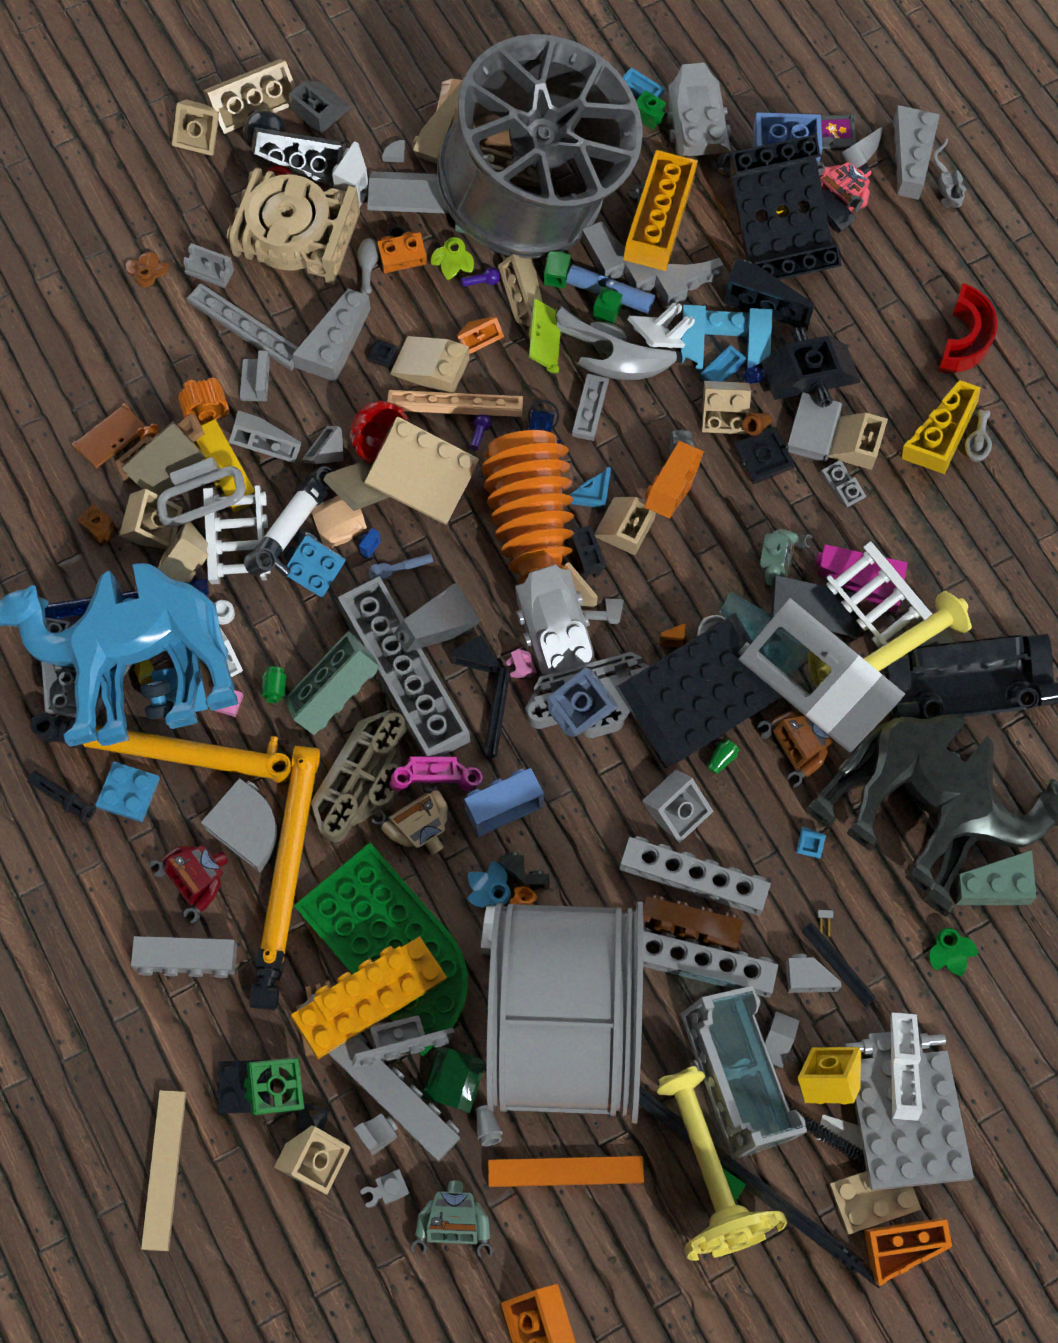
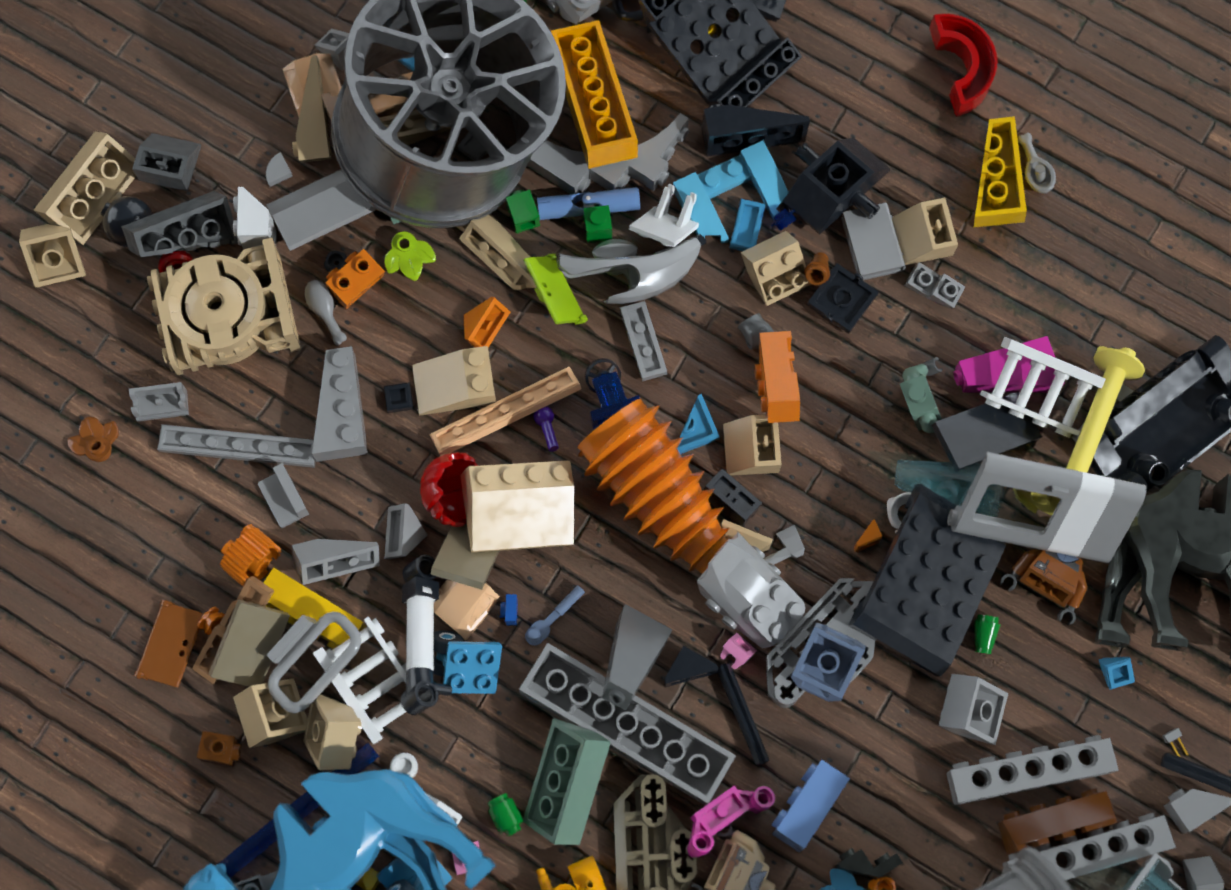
camera: 30 degrees left, 5 degrees up
dark purple bar [460,268,500,287] -> none

